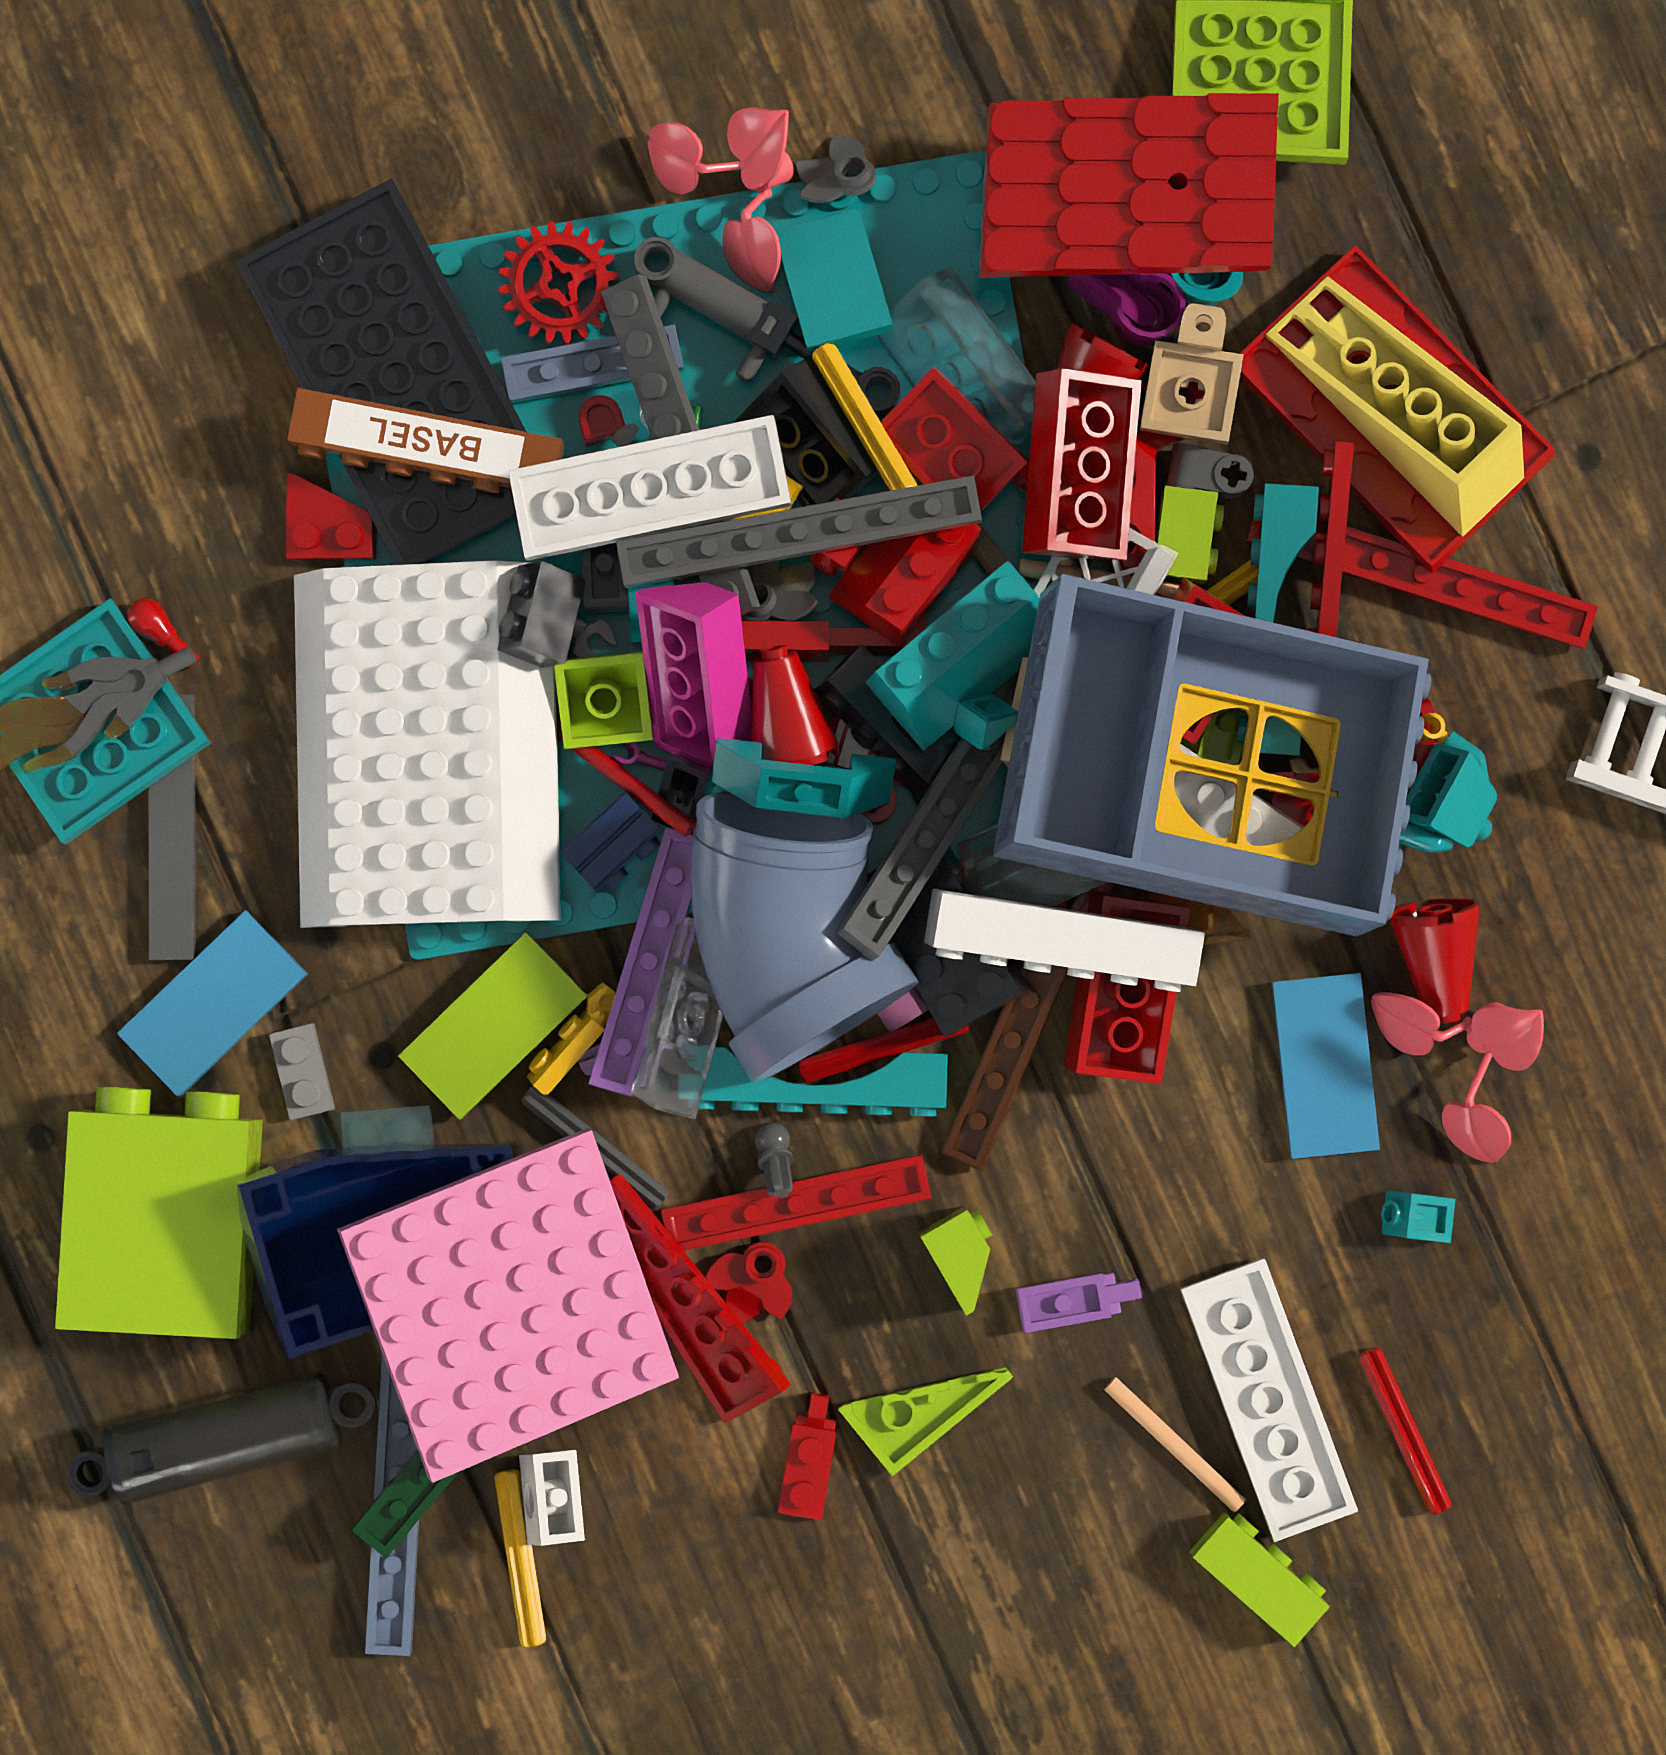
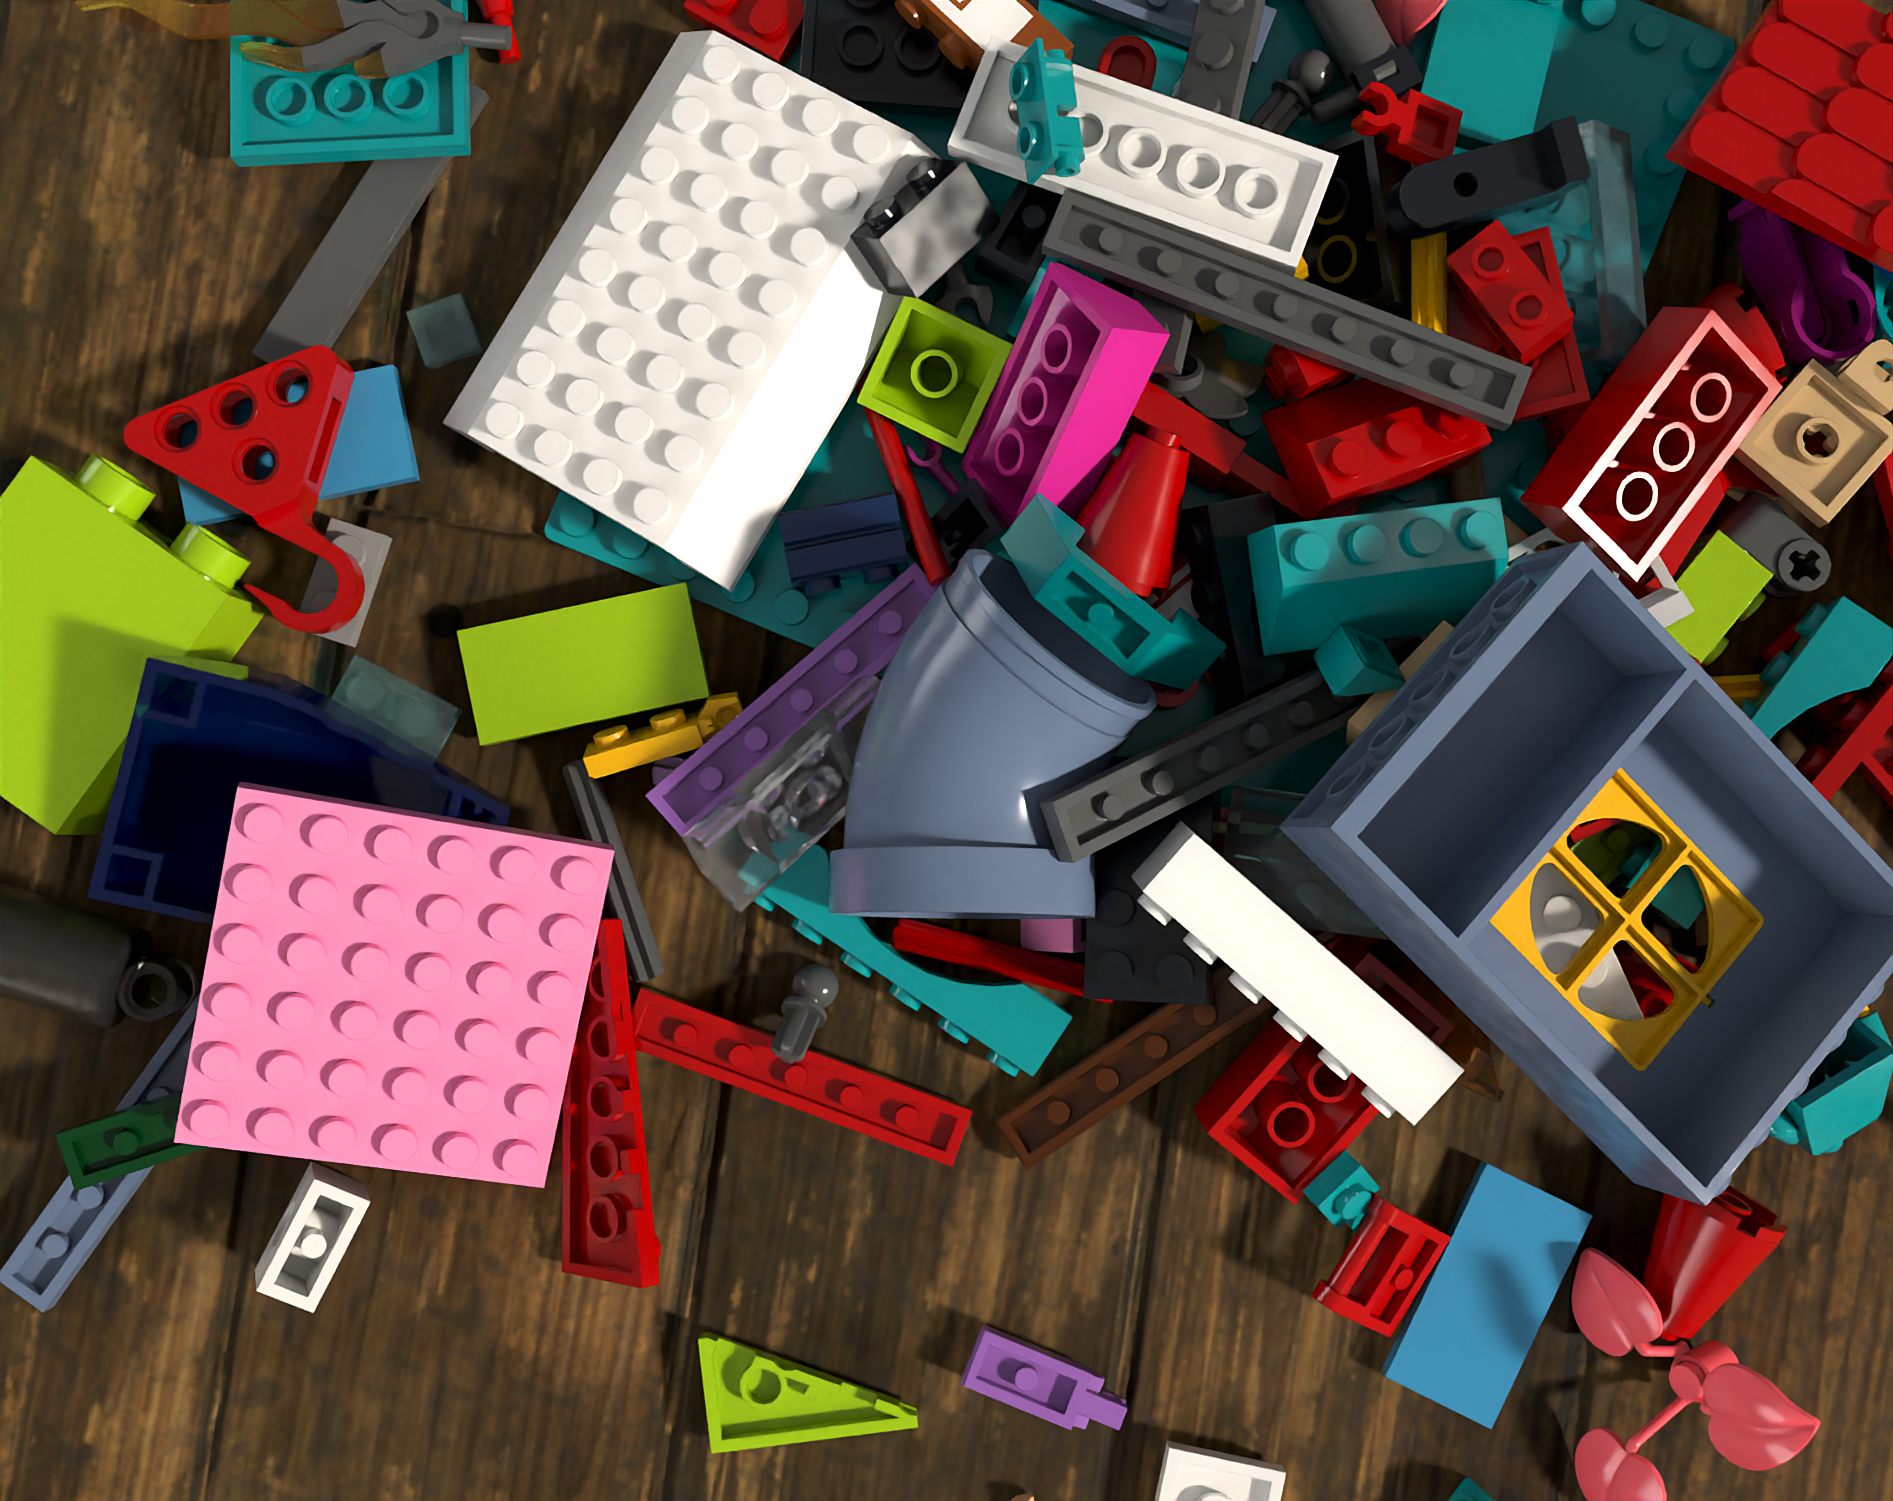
camera: 25 degrees right, 0 degrees up
yellow axle [494,1469,546,1647] -> none
red plate [706,1242,792,1323] -> none
red hinge [778,1392,837,1520] -> none
lime slope [919,1206,993,1316] -> none
none -> red piece [123,345,365,634]
none -> clear light blue tile [406,293,484,370]
none -> teal hinge [1009,38,1085,184]
none -> dark grey axle [1249,49,1334,136]
none -> teal plate [1302,1150,1380,1234]
none -> red plate [1311,1192,1451,1338]
none -> red plate [1351,82,1463,166]
none -> black piece [1383,115,1591,240]
none -> red brick [1446,219,1574,365]

